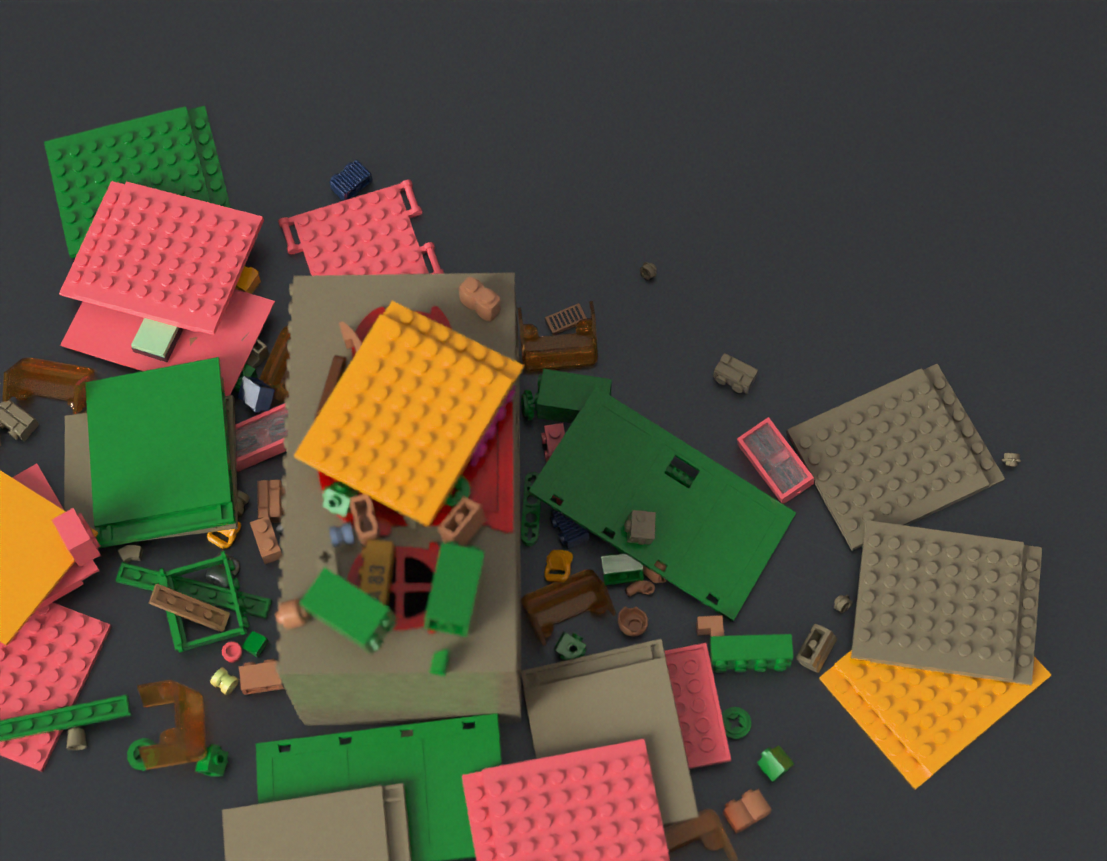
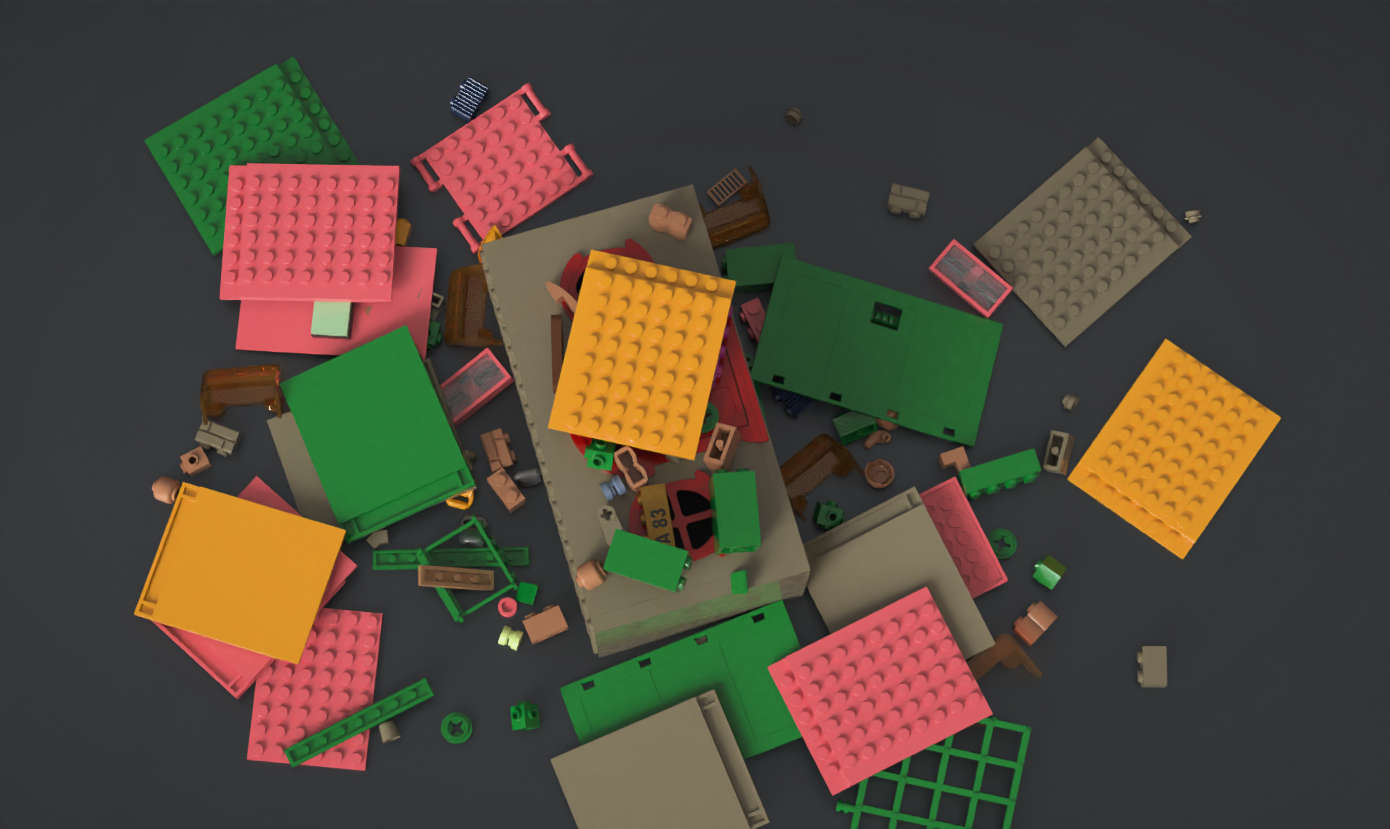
camera: 20 degrees left, 10 degrees up
coral brick [52,508,101,567] -> none
clear orange windscreen [137,680,207,770] -> none
dark blue brick [238,376,275,413] -> none
light orange piece [544,550,573,582] -> none
dark tan head [624,510,656,544] -> none
dark tan piece [851,520,1042,685] -> none

